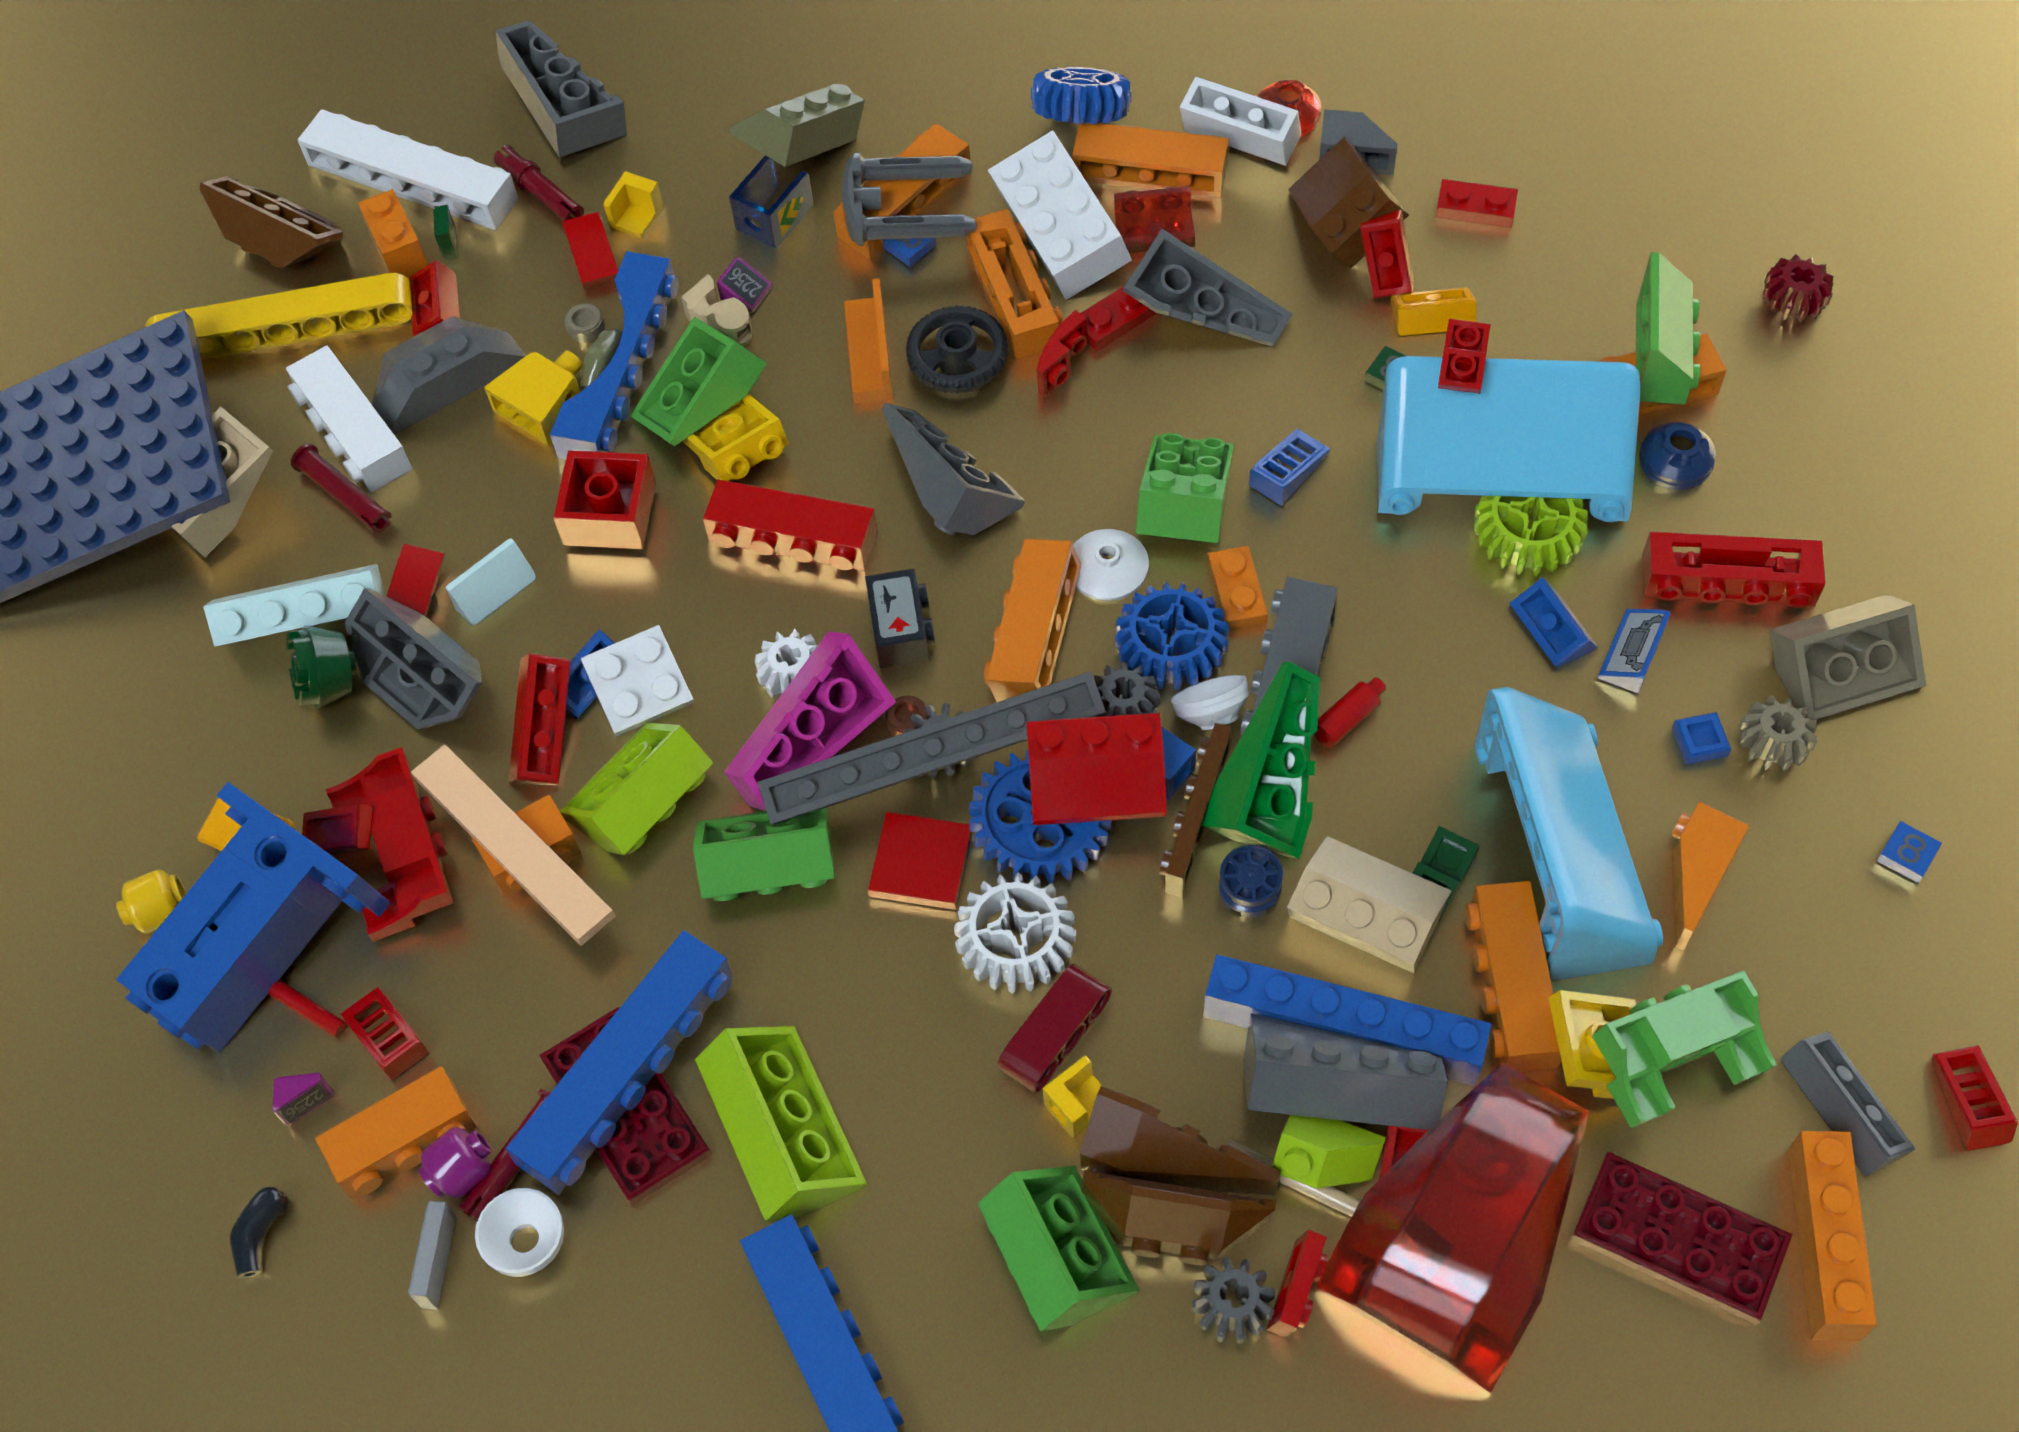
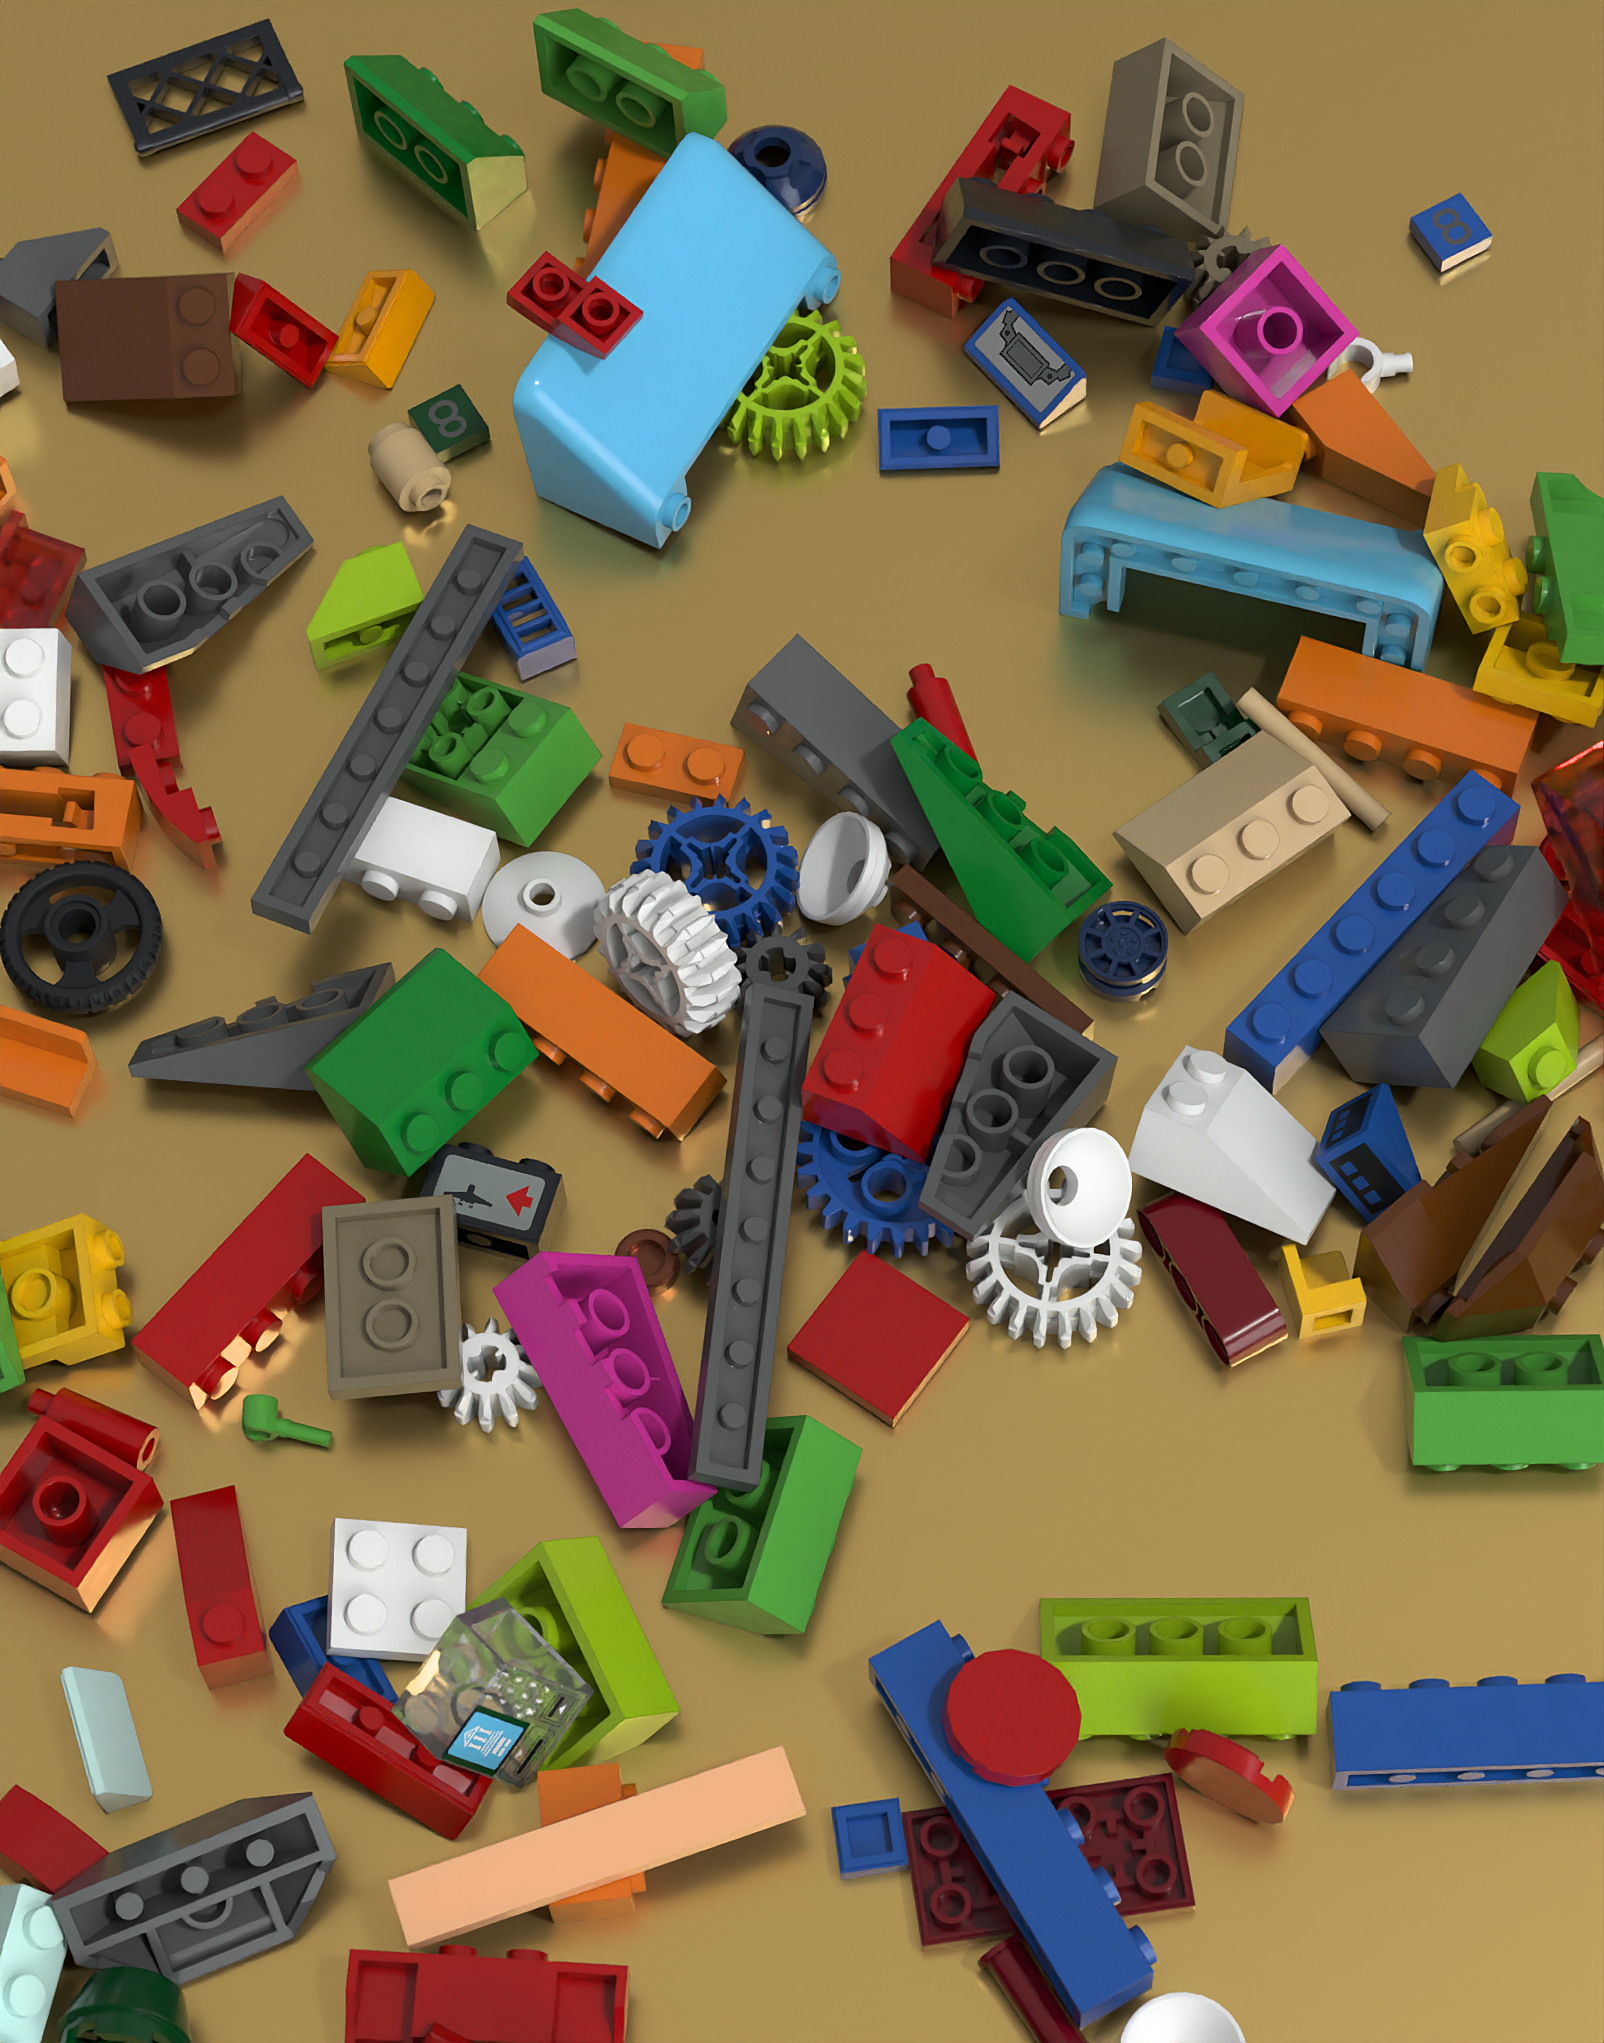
camera: 65 degrees left, 5 degrees up
none -> red cylinder [27,1387,160,1471]
none -> black window [107,18,304,158]
none -> red slope [170,1485,275,1690]
none -> bright green hand [242,1394,332,1448]
none -> dark grey plate [251,523,524,935]
none -> green slope [303,947,540,1177]
none -> lime slope [306,541,425,671]
none -> white brick [321,774,501,923]
none -> dark tan plate [322,1194,464,1401]
none -> green slope [343,55,528,232]
none -> tan brick [368,422,451,512]
none -> clear slope [390,1597,595,1788]
none -> white gear [593,869,742,1038]
none -> blue tile [831,1797,909,1880]
none -> dark grey wedge [918,990,1118,1242]
none -> black slope [930,176,1195,327]
none -> red tile [941,1649,1082,1787]
none -> white piece [1027,1127,1132,1248]
none -> light orange panel [1118,389,1309,509]
none -> white slope [1127,1045,1339,1246]
none -> red tile [1163,1728,1296,1824]
none -> dark pink brick [1174,244,1360,418]
none -> tan bar [1235,687,1391,832]
none -> blue slope [1315,1083,1422,1224]
none -> white piece [1327,337,1413,394]
none -> yellow plate [1423,462,1529,634]

